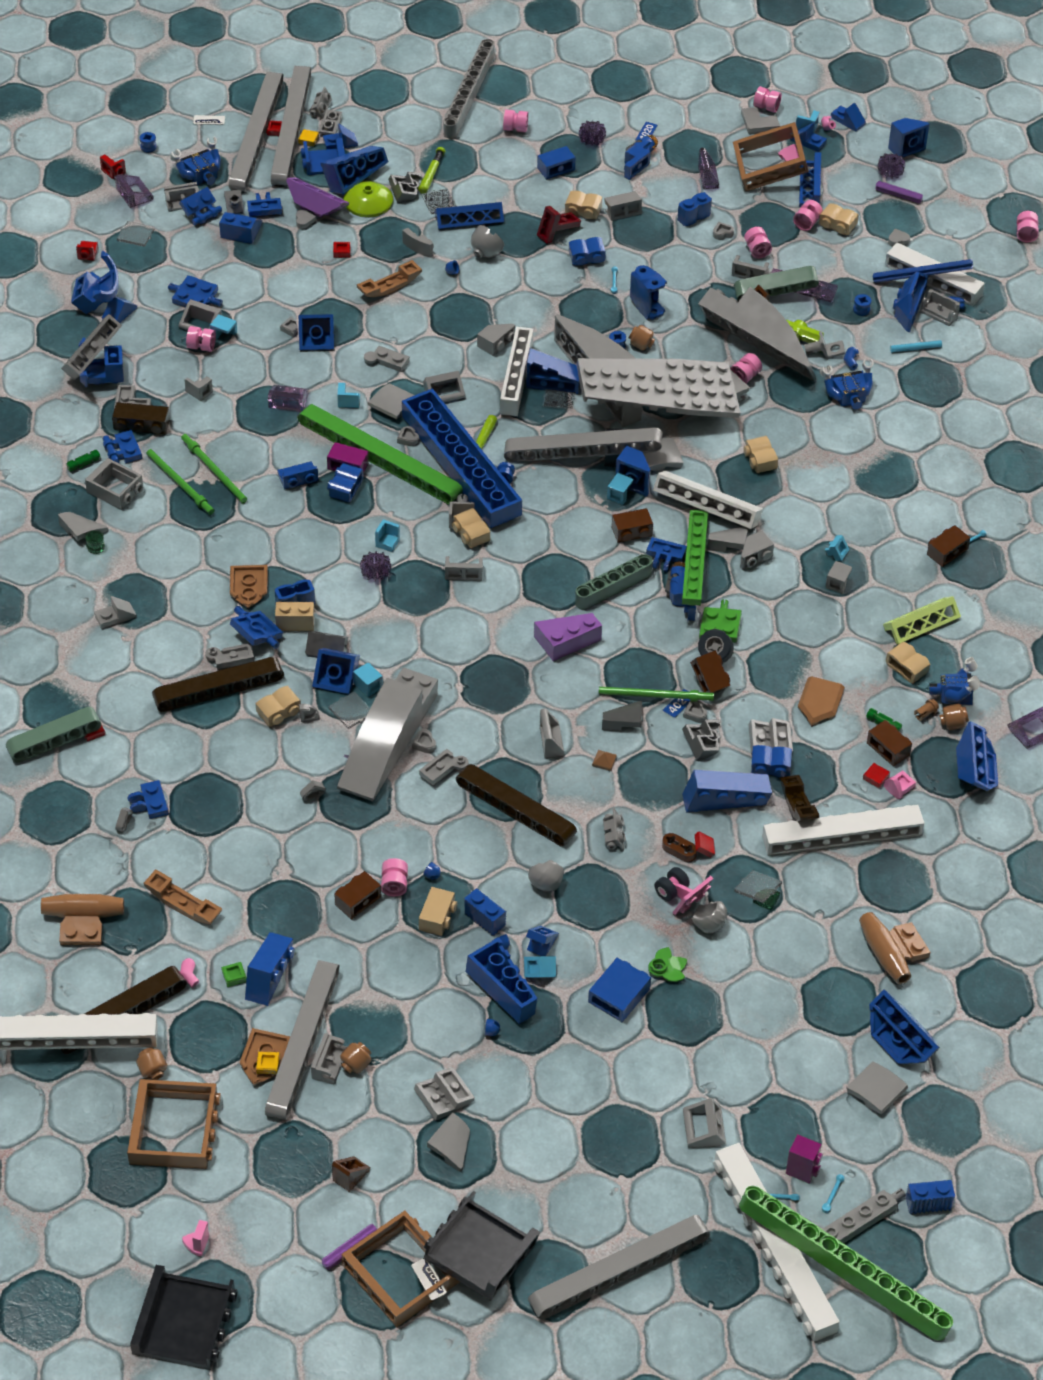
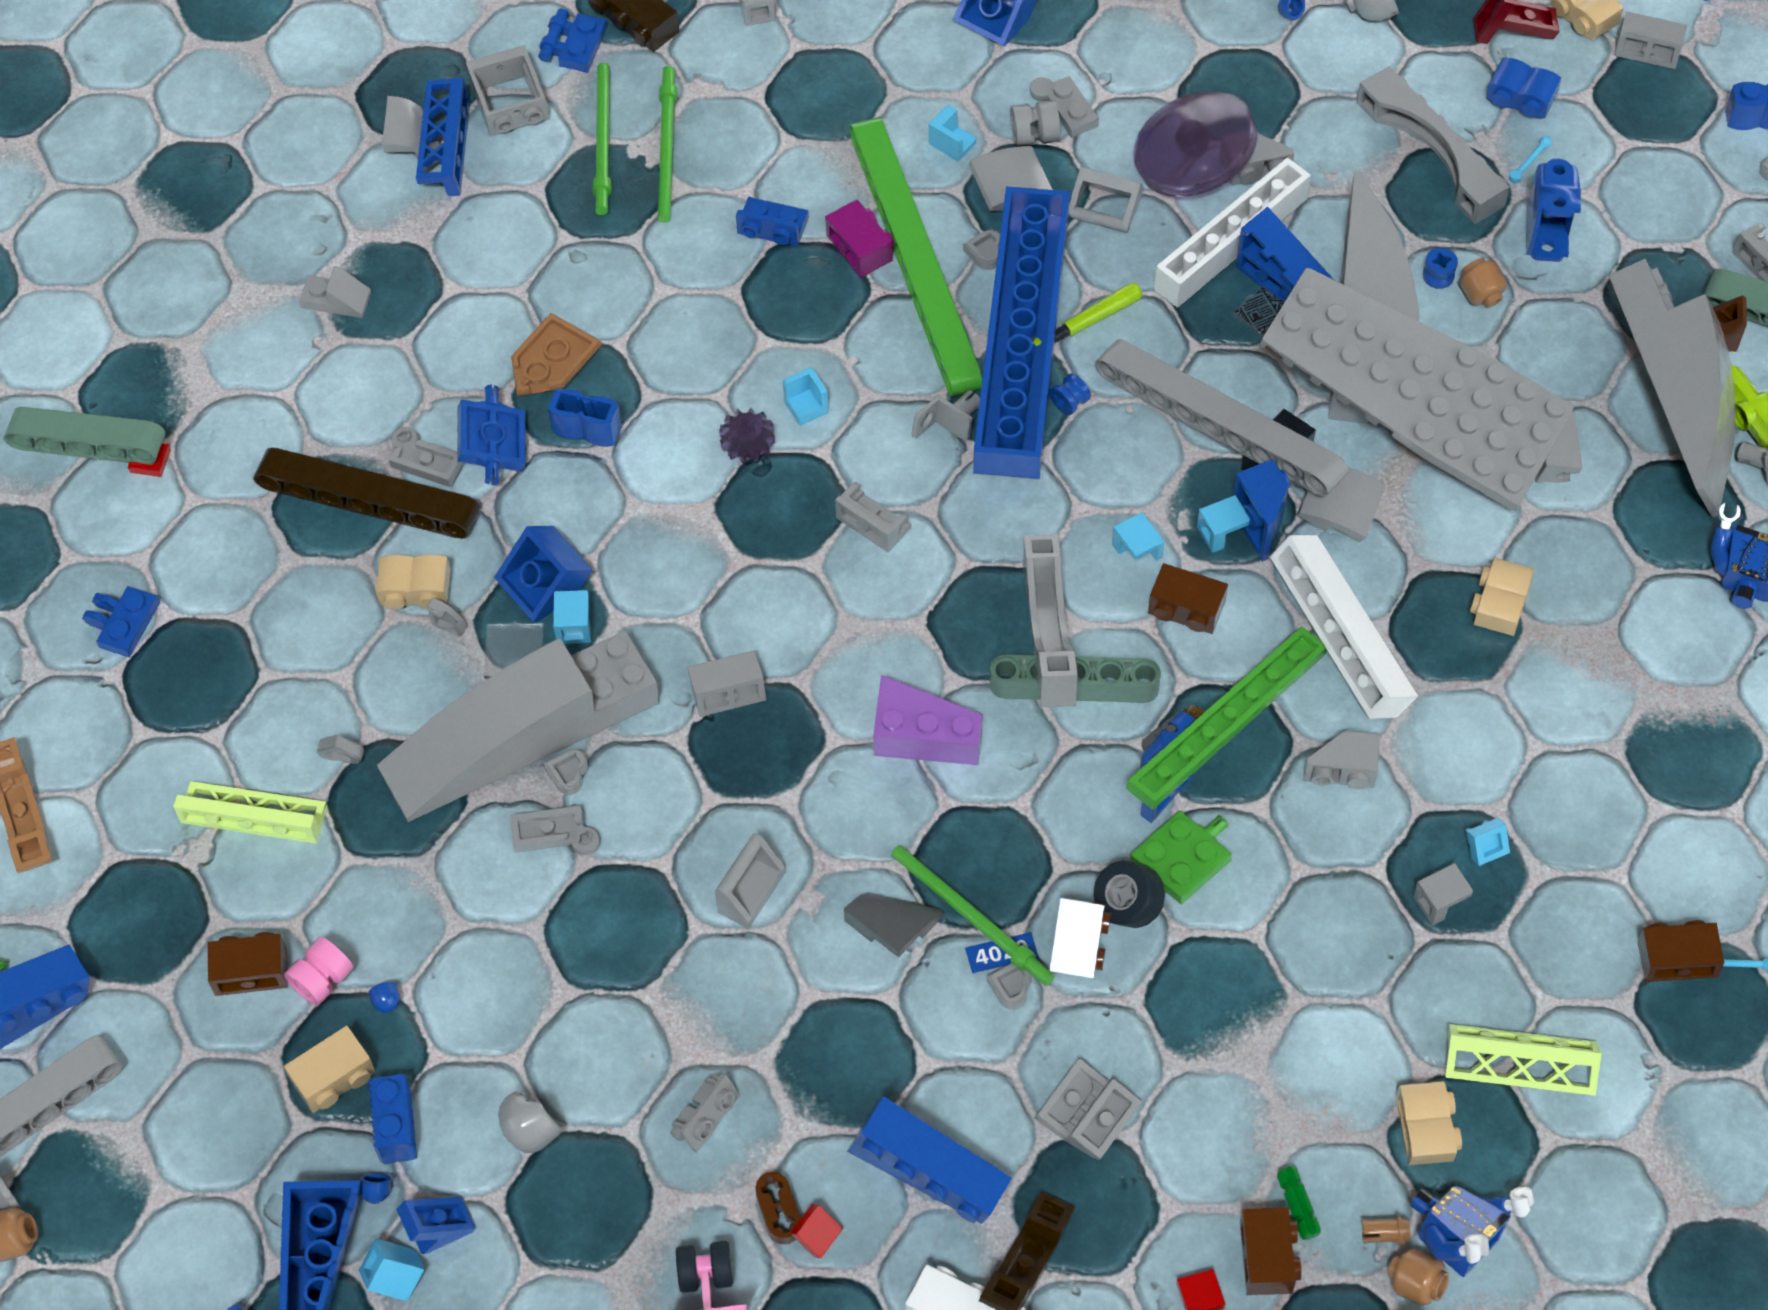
camera: 40 degrees right, 10 degrees up
green axle [66,450,101,472] -> none
clear green wheel [85,531,105,554] -> none
light grey tile [115,807,133,832] -> none
clear purple tile [268,385,309,412] -> none
tan brick [275,602,315,631] -> none
flat silver panel [305,631,349,656] -> none
blue brick [327,463,363,502] -> none
tan brick [452,508,491,548] -> none
dark brown beam [456,764,577,846] -> none
medium nougat slope [592,750,617,771] -> none
blue hinge [646,537,687,572] -> none
dark grey slope [682,719,720,760] -> none
light grey slope [707,526,749,552] -> none
bright pink wheel [730,353,762,384] -> none
blue brick [751,745,792,778] -> none
medium nougat tile [798,676,845,726] -> none
none -> yellowish green fence [173,781,328,844]
none -> blue fence [416,78,470,196]
none -> light grey hinge [687,651,767,717]
none -> light grey wheel [1010,100,1061,146]
none -> light grey arch [1023,534,1078,707]
none -> medium azure panel [1112,512,1164,561]
none -> clear purple dish [1133,91,1258,197]
none -> light grey arch [1357,66,1510,224]

